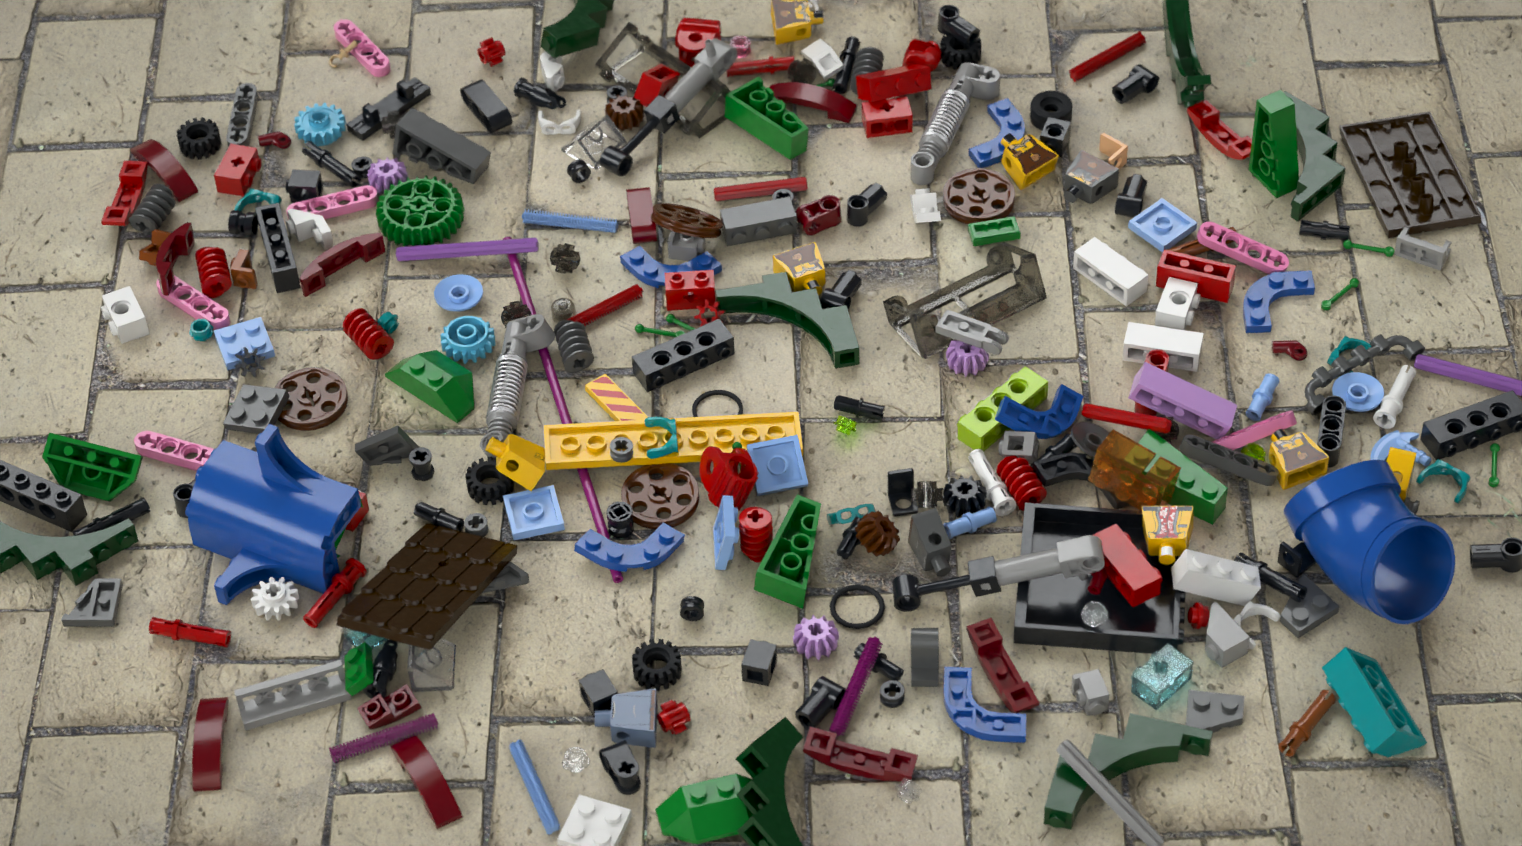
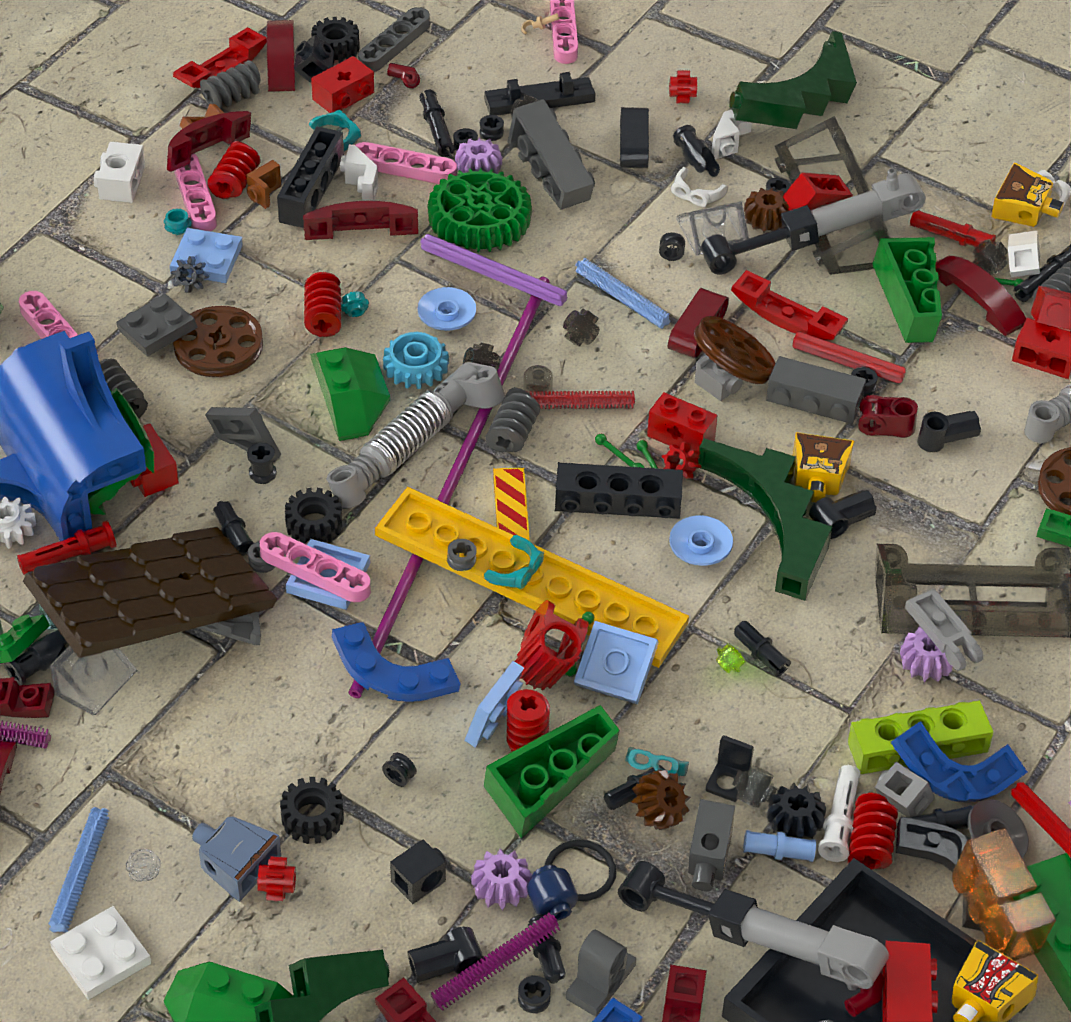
camera: 30 degrees right, 0 degrees up
black wheel [228,210,259,236] -> none
black brick [285,169,323,203] -> none
medium azure gear [294,103,346,146] -> none
yellow torso [485,434,545,491] -> none
brick [579,669,618,719] -> none
black piece [599,740,641,795] -> none
black wheel [606,502,634,538] -> none
blue plate [620,246,722,288] -> none
reddish brown wedge [621,463,699,530] -> none
red piece [675,17,721,72] -> none
black piece [692,390,743,417] -> none
clear pink bush [730,36,751,58] -> none
white slope [910,188,941,223] -> none
none -> bright pink beam [260,532,371,602]
none -> black brick [294,35,334,83]
none -> black bush [479,115,504,141]
none -> dark blue head [527,865,579,921]
none -> light blue dish [669,515,733,566]
none -> red slope [731,270,848,340]

